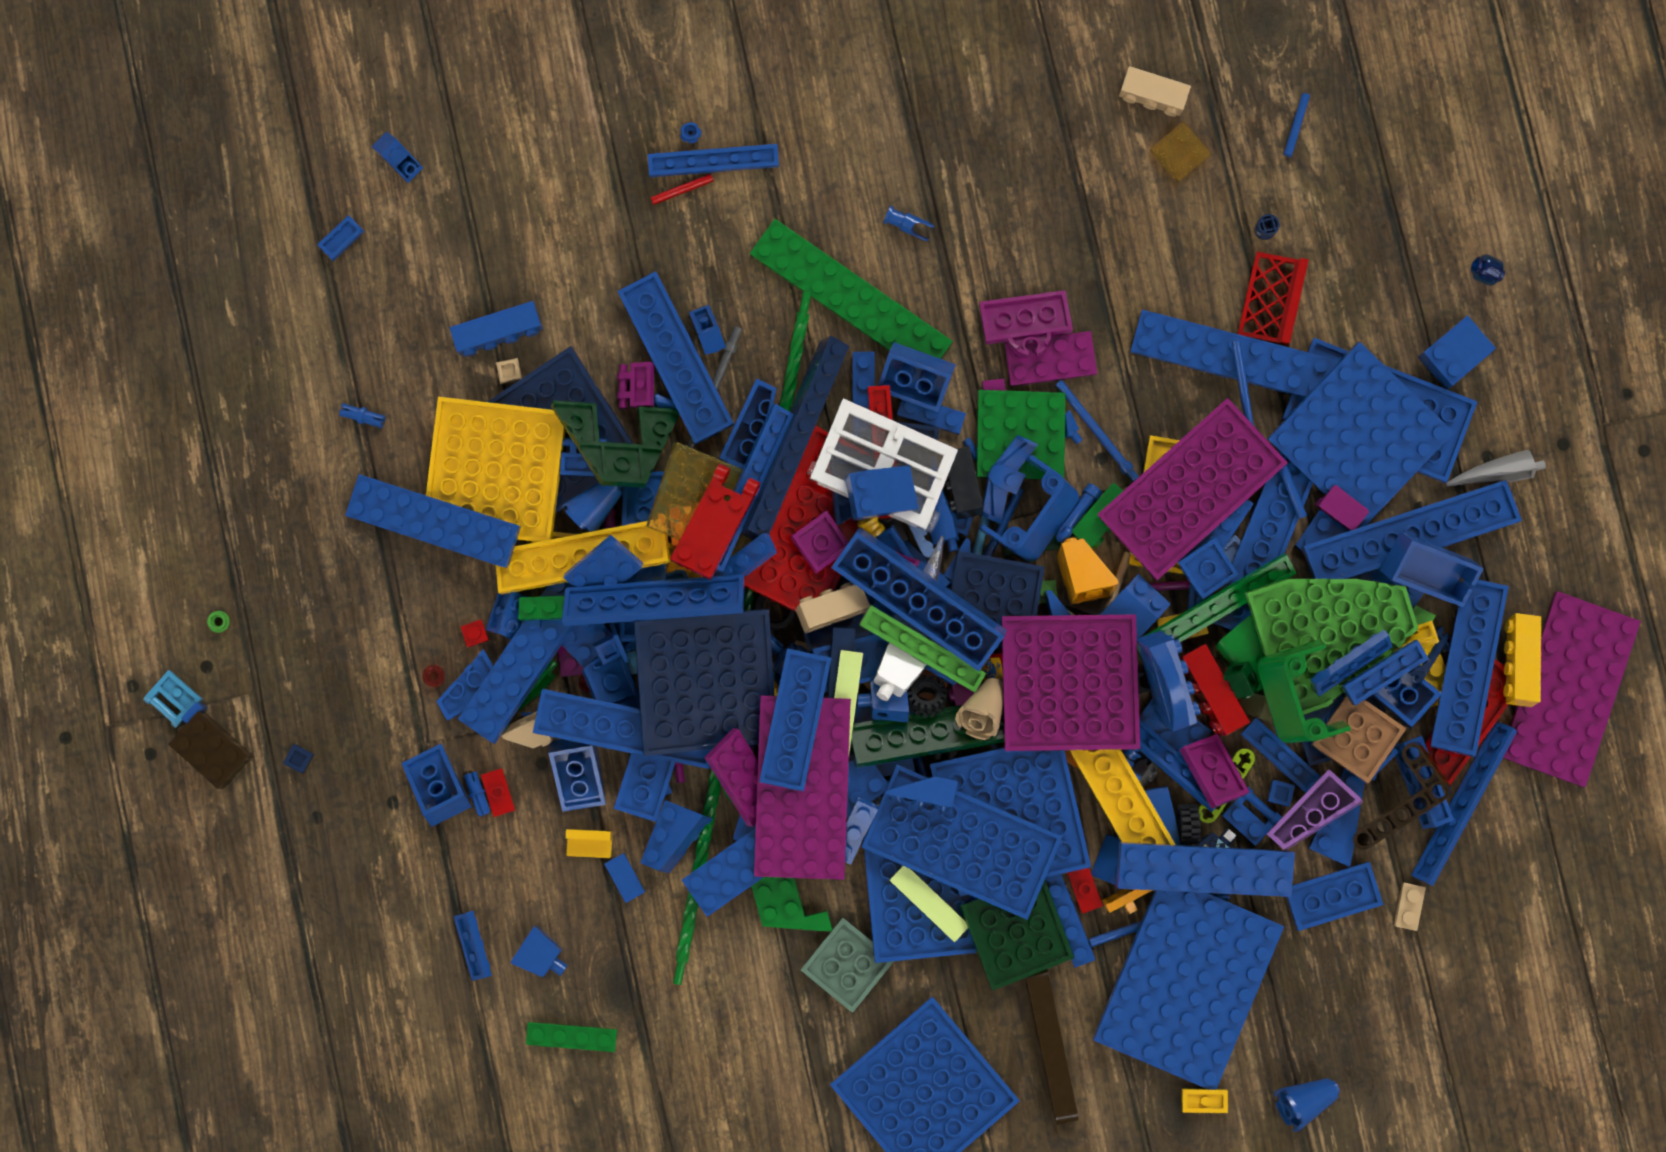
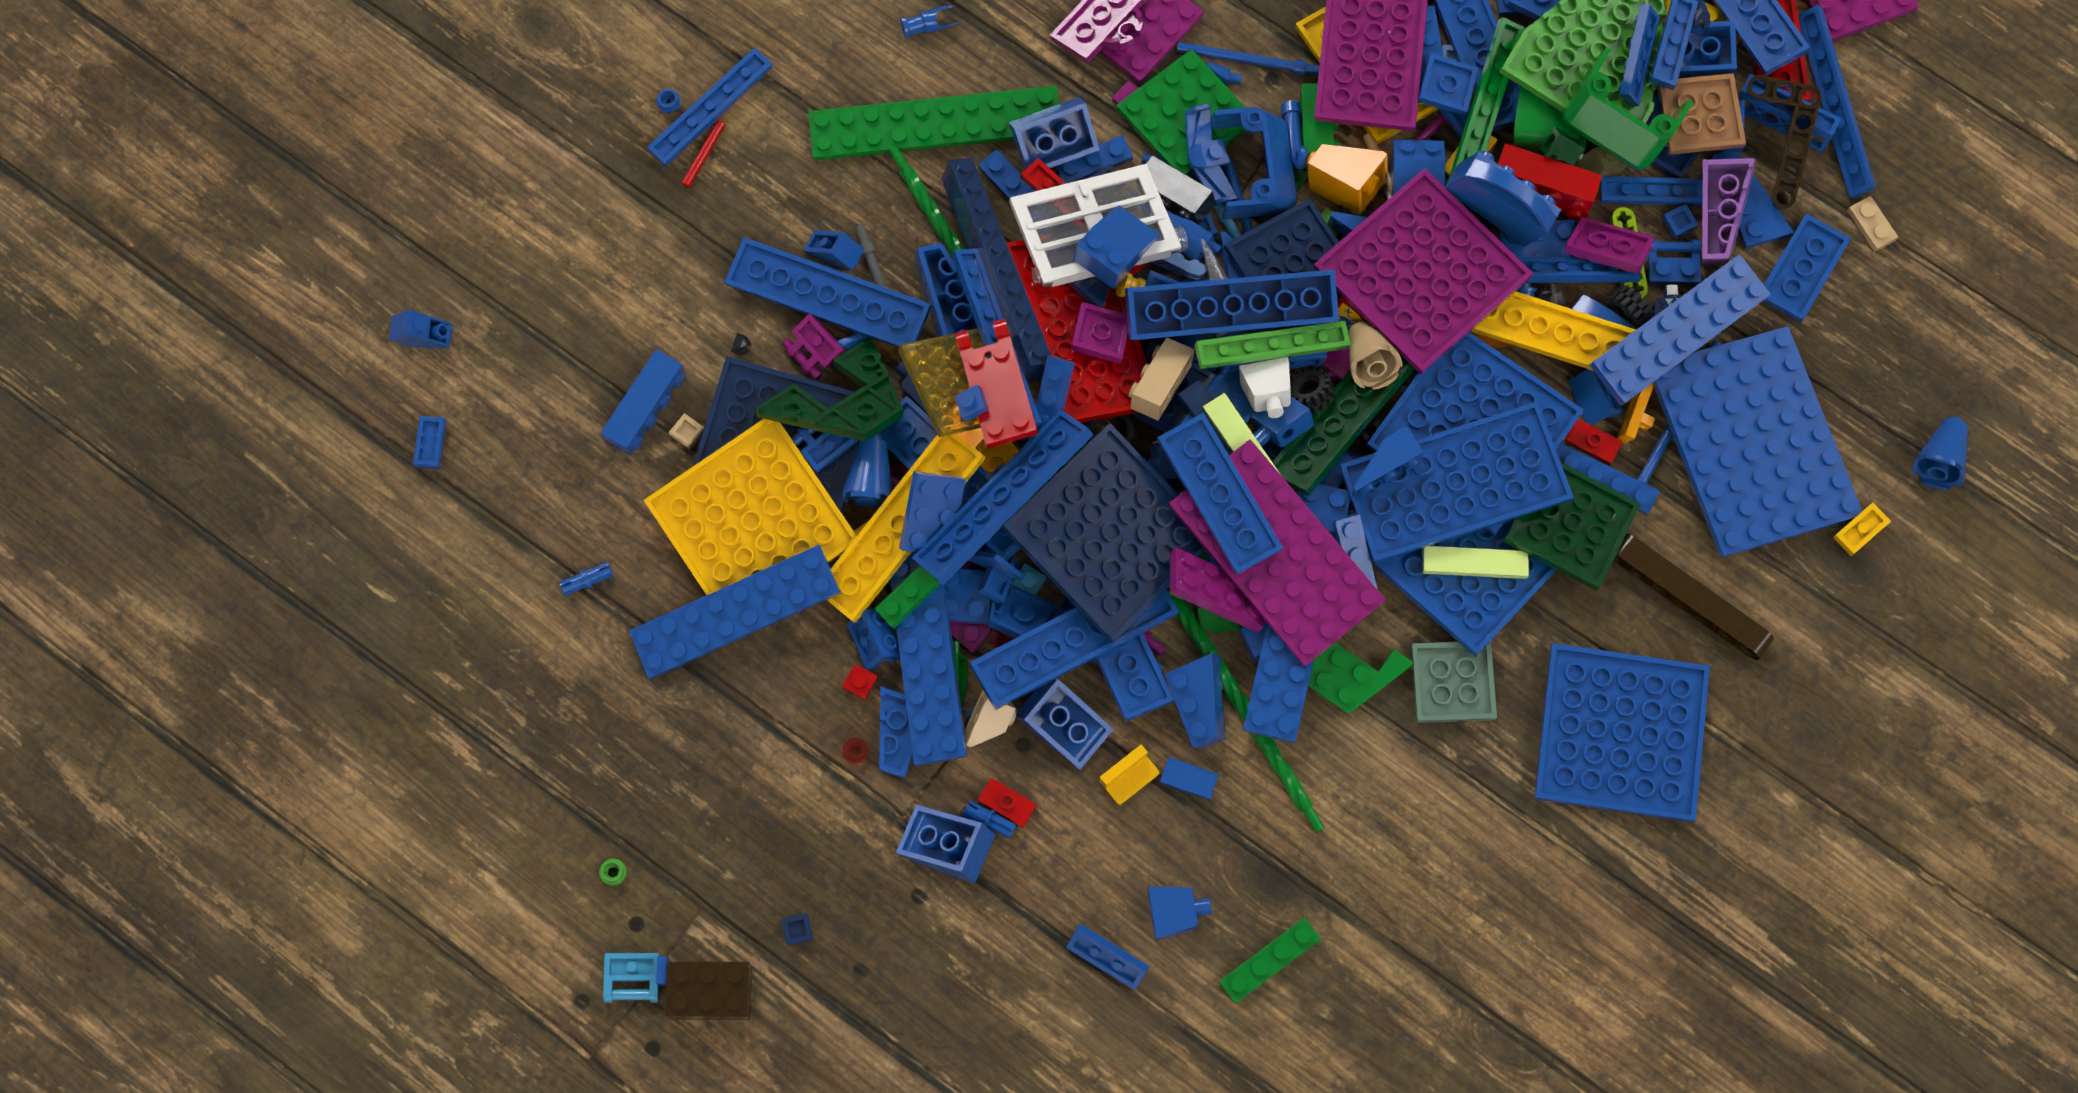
camera: 40 degrees left, 10 degrees down
none -> black hinge [731,333,751,355]
none -> blue plate [955,385,989,422]

